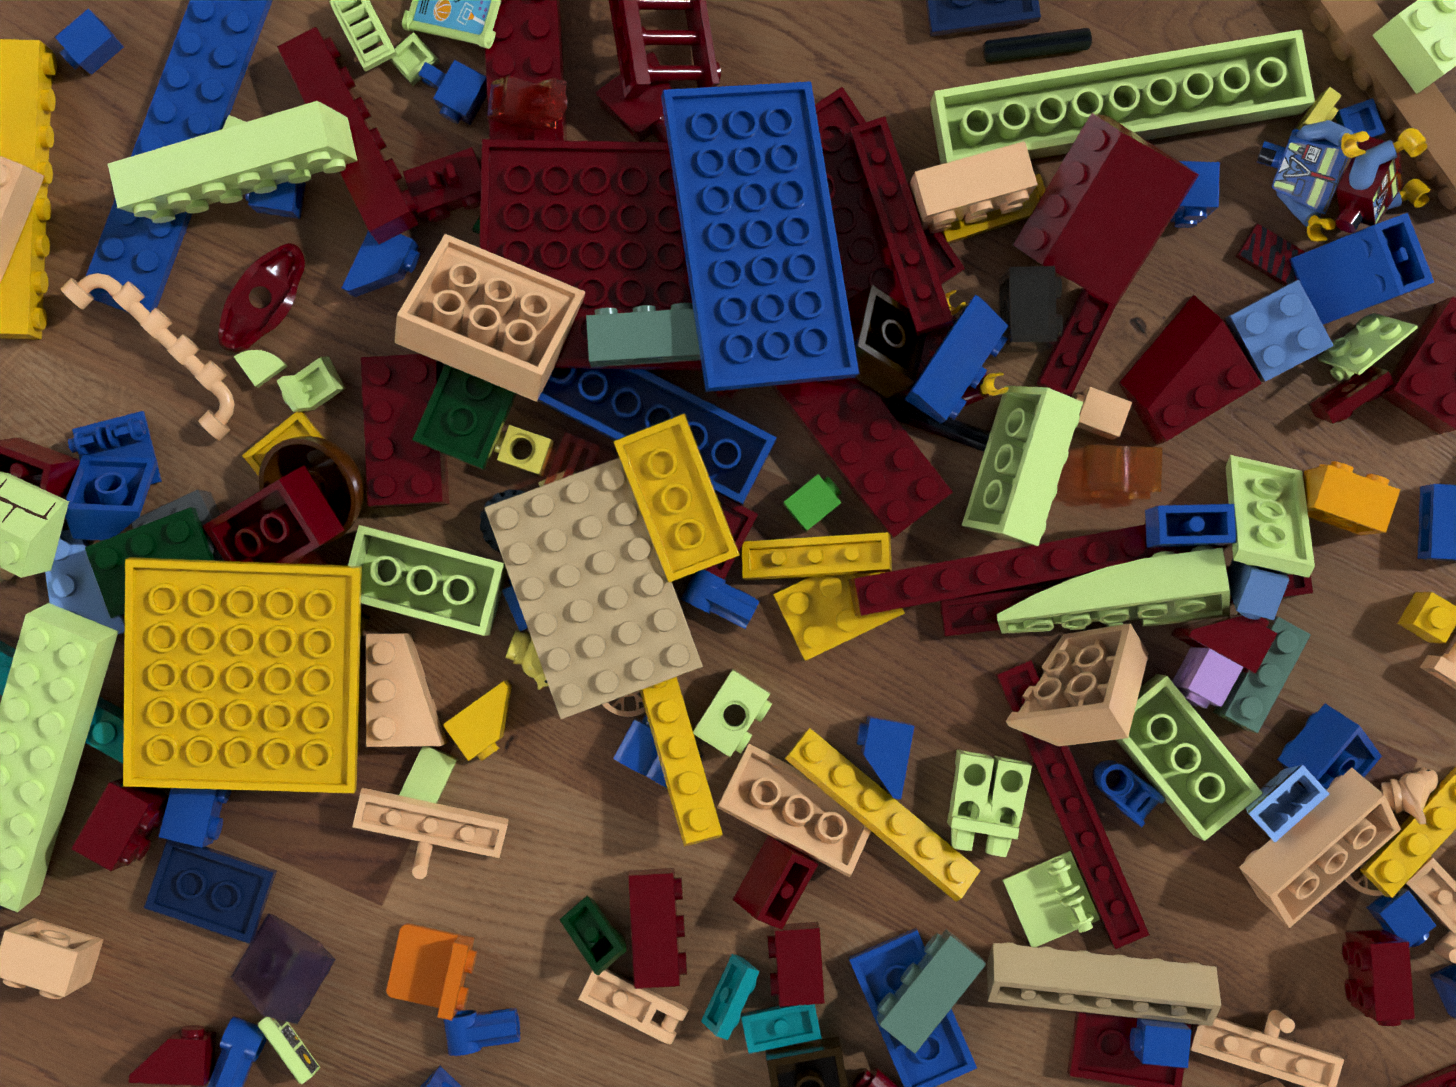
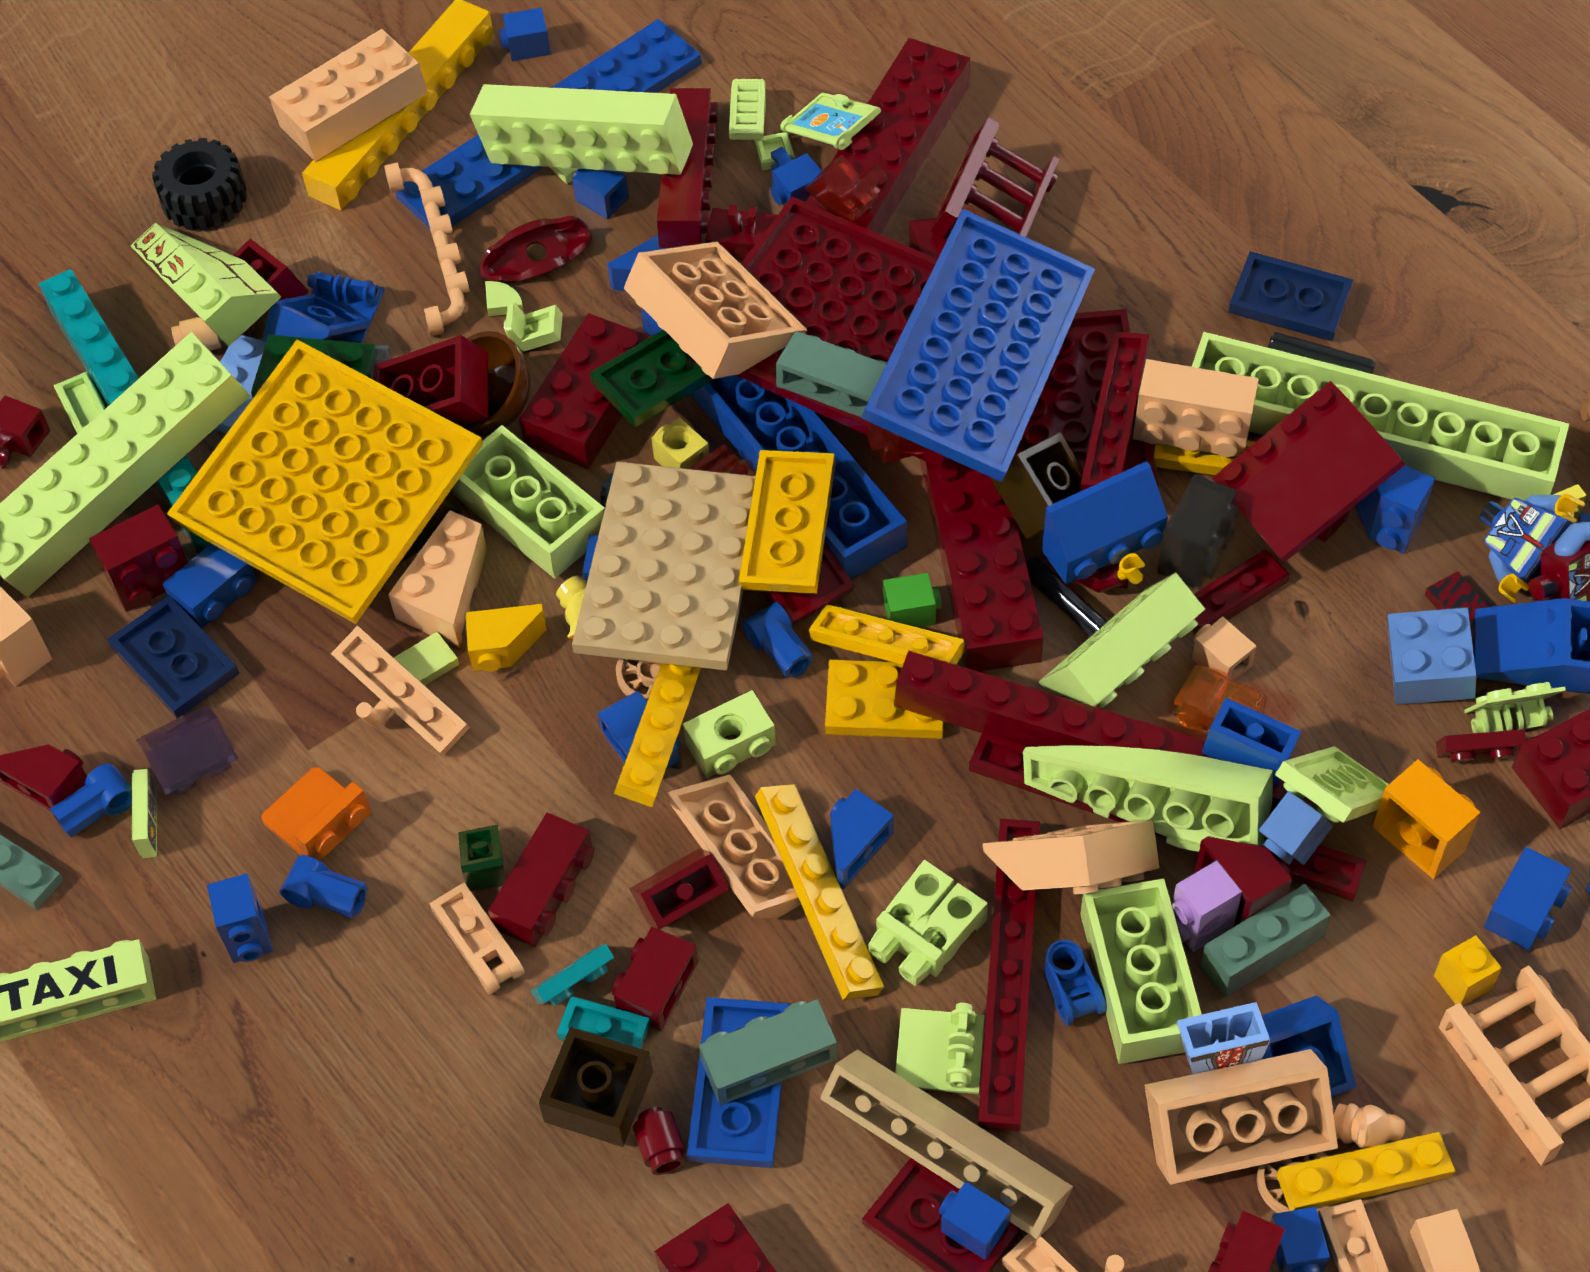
camera: 30 degrees right, 30 degrees down
dark red wedge [1118,295,1262,445] -> none

